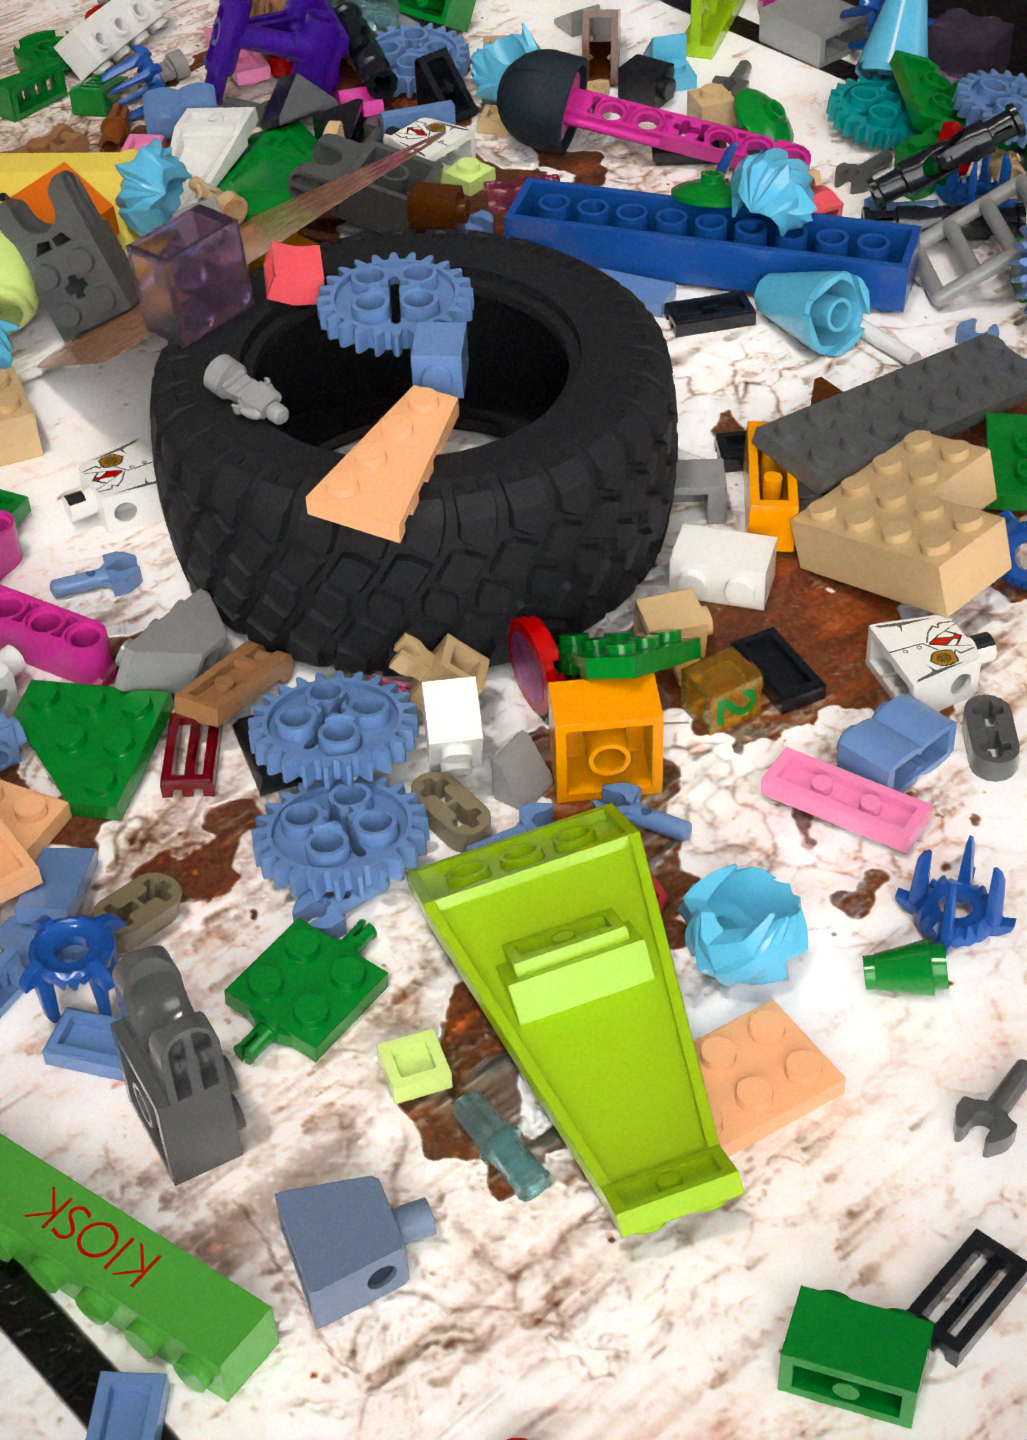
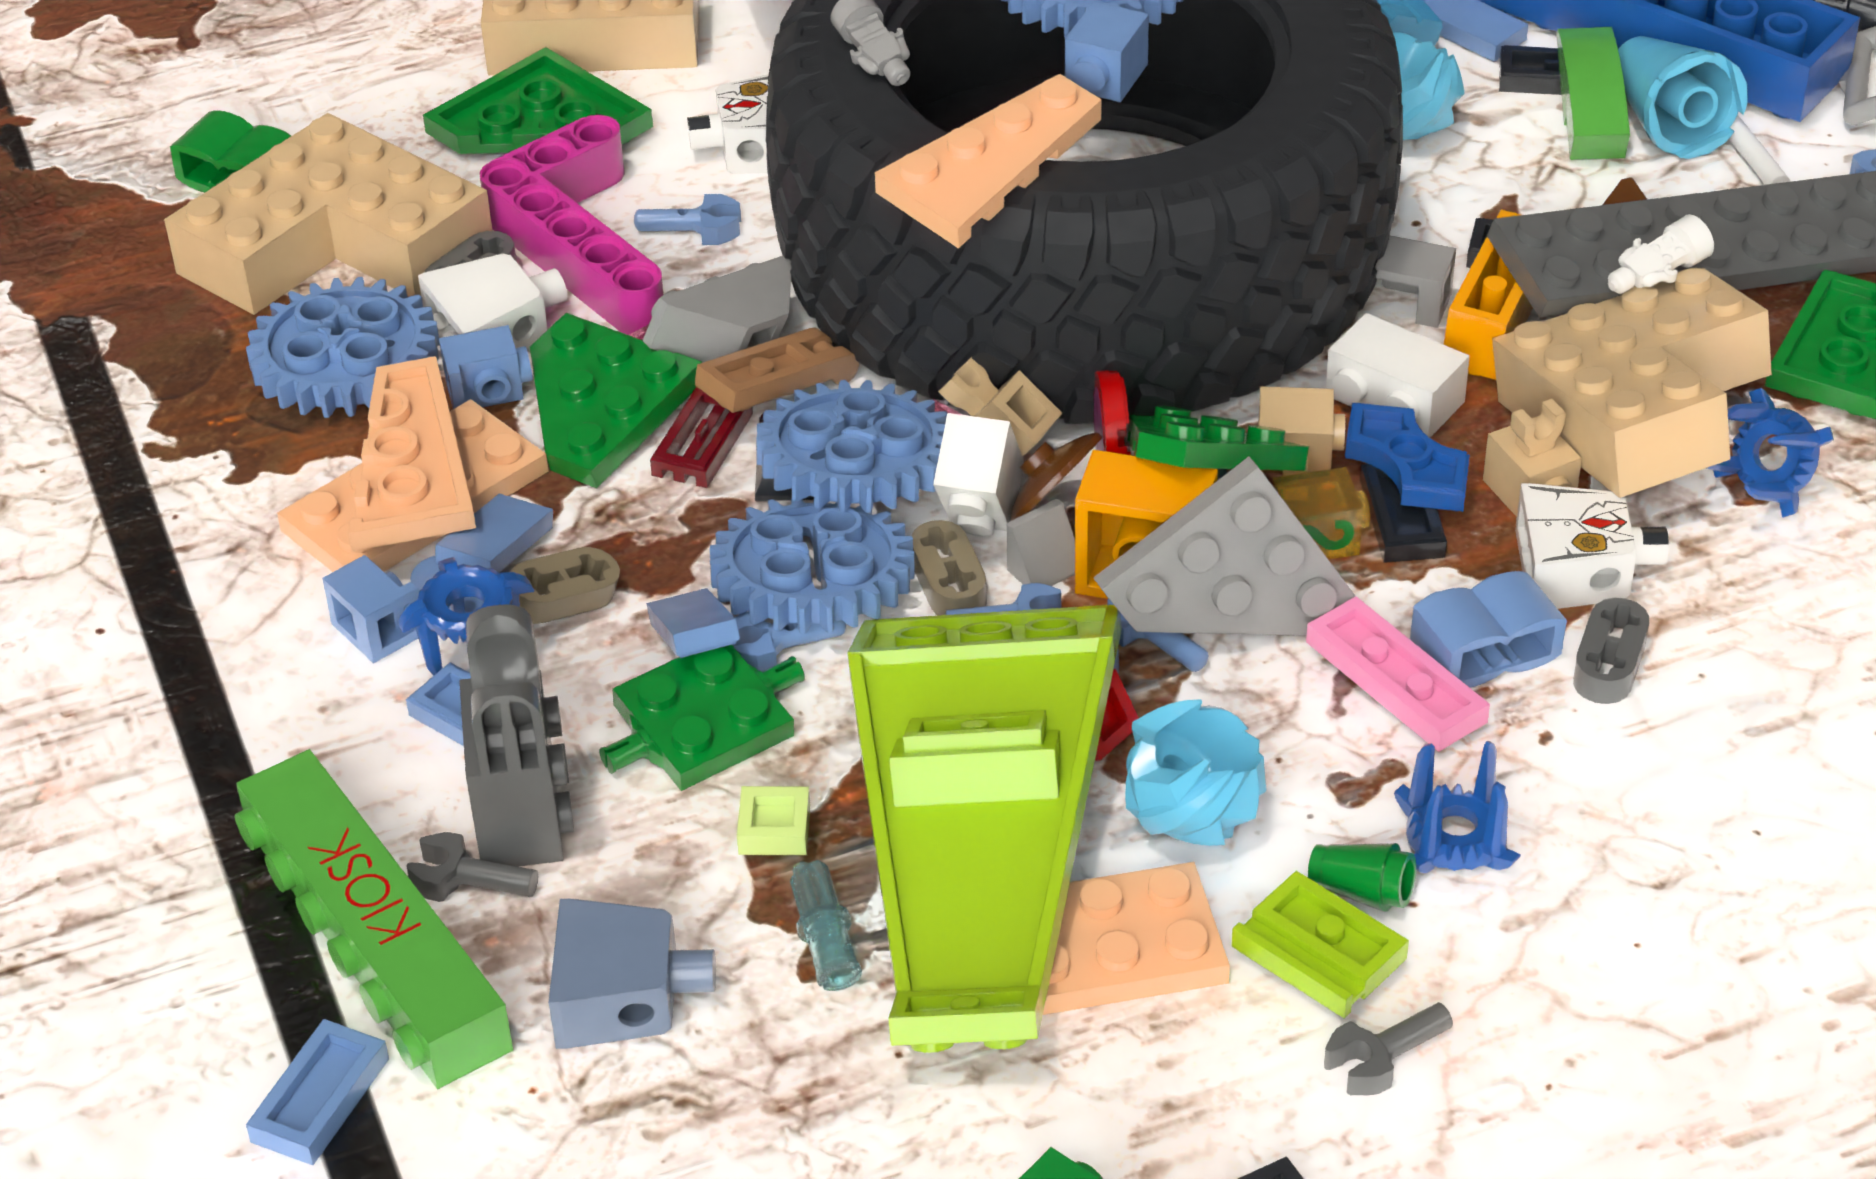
camera: 20 degrees right, 0 degrees up
none -> dark grey bar [406,832,538,902]
none -> medium blue tile [646,588,740,658]
none -> reddish brown dish [1009,432,1103,521]
none -> light grey plate [1094,456,1356,635]
none -> lime plate [1232,870,1409,1019]
none -> blue tile [1345,403,1470,512]
none -> tan brick [1483,399,1582,517]
none -> bright green slope [1557,27,1630,160]
none -> white piece [1608,214,1714,294]

